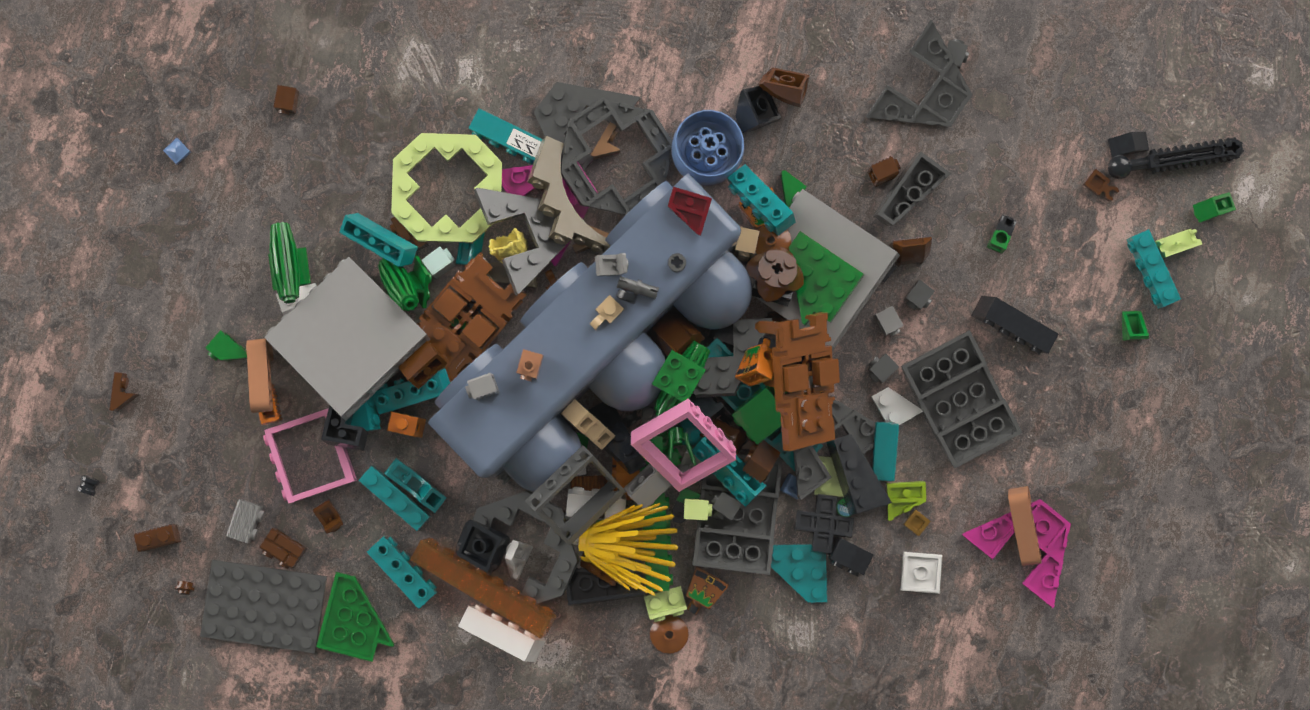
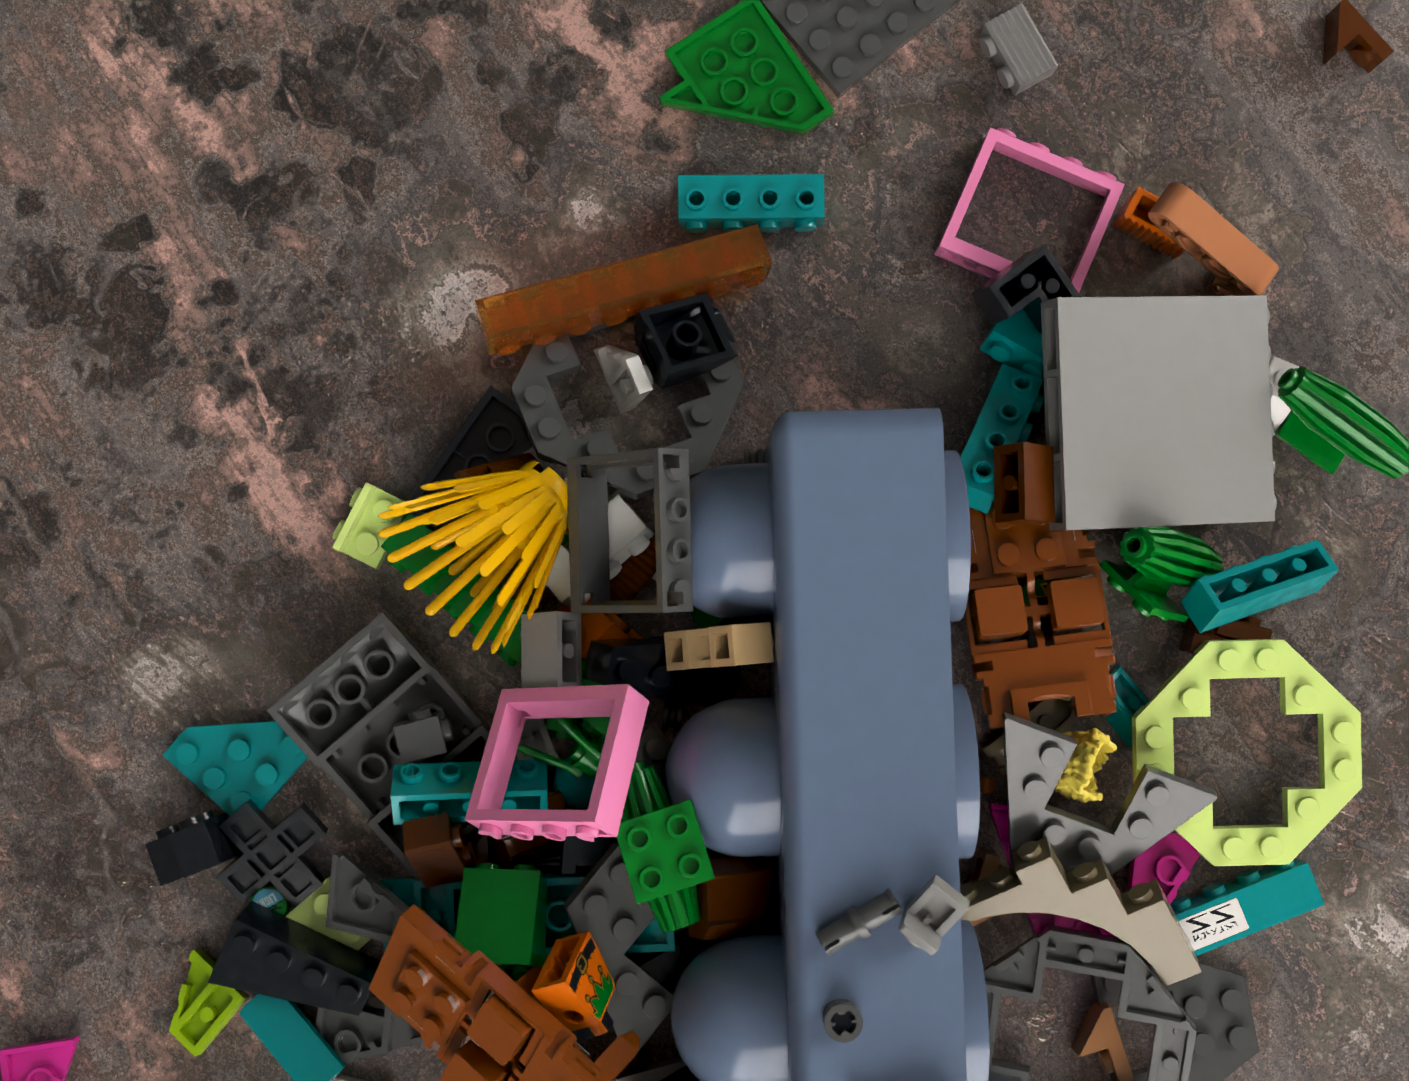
camera: 130 degrees right, 0 degrees up
green slope [205,330,247,361] -> none
reddish brown brick [260,528,307,569] -> none
reddish brown bracket [313,499,343,534] -> none
teal arch [358,466,432,531] -> none
teal arch [384,458,447,513] -> none
orange torso [386,412,426,438] -> none
light aqua brick [422,247,455,279] -> none
white wedge [458,604,545,662] -> none
light grey brick [465,373,499,401] -> none
nougat brick [516,349,544,382] -> none
tan plate [590,295,624,330] -> none
black tile [616,289,637,304] -> none
dark orange dish [650,615,689,653] -> none
leg [671,488,701,523] -> none
yellowish green brick [684,498,712,520] -> none
torso [686,566,729,615] -> none
medium blue tile [780,473,798,500] -> none
white tile [900,552,942,594] -> none
pearl gold plate [903,509,931,536] -> none

